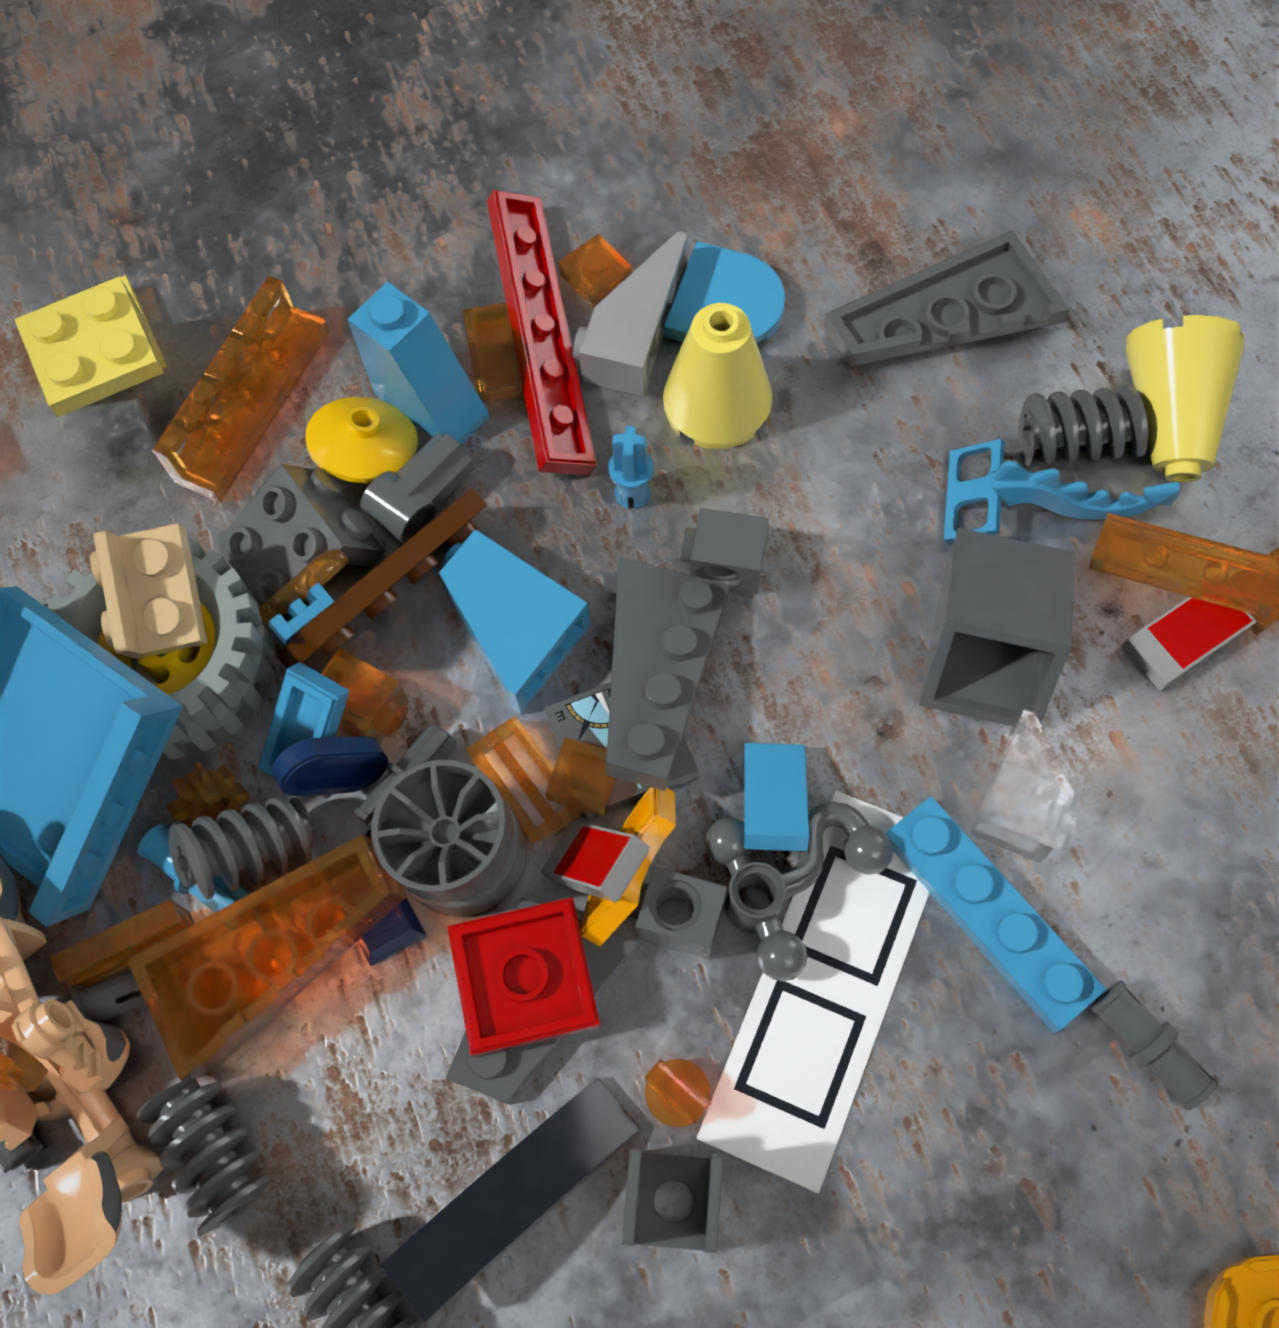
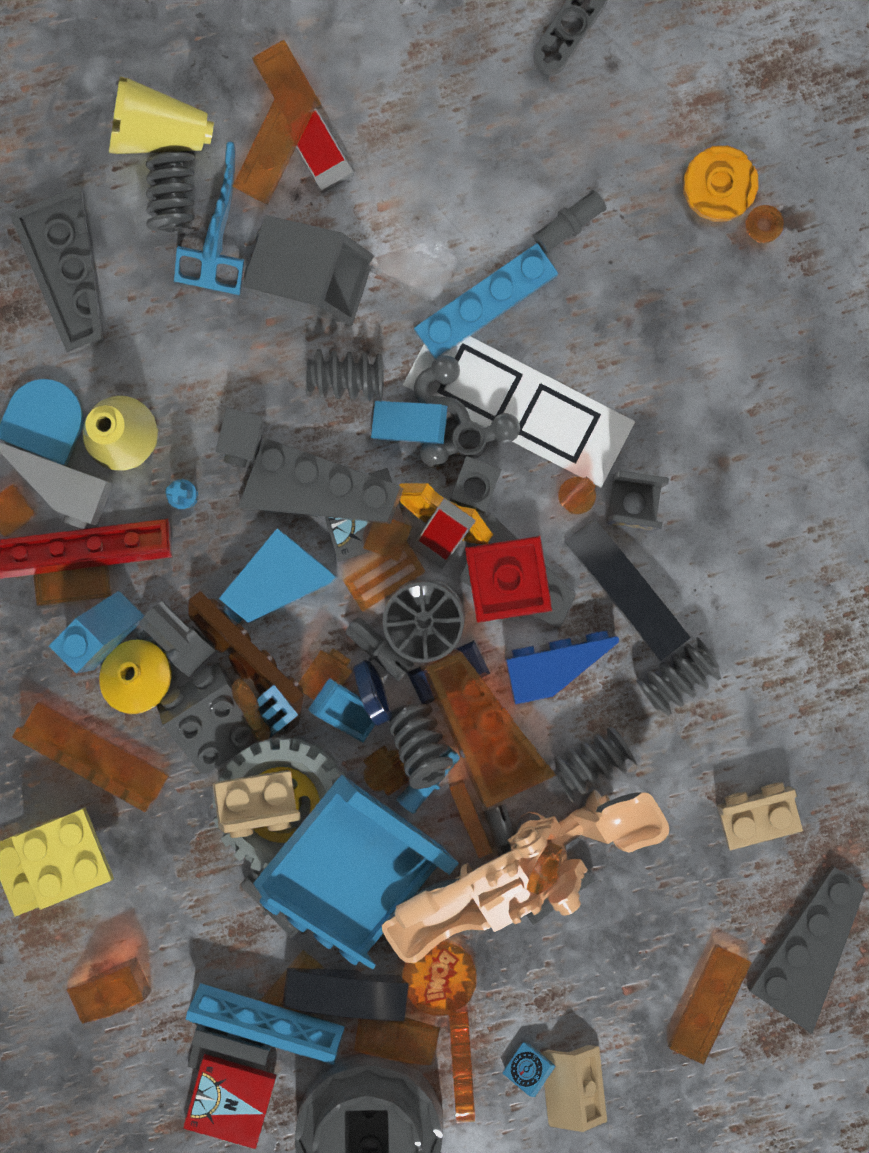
camera: 85 degrees left, 20 degrees up
none -> dark grey piece [306,349,385,402]
none -> blue slope [505,630,619,704]

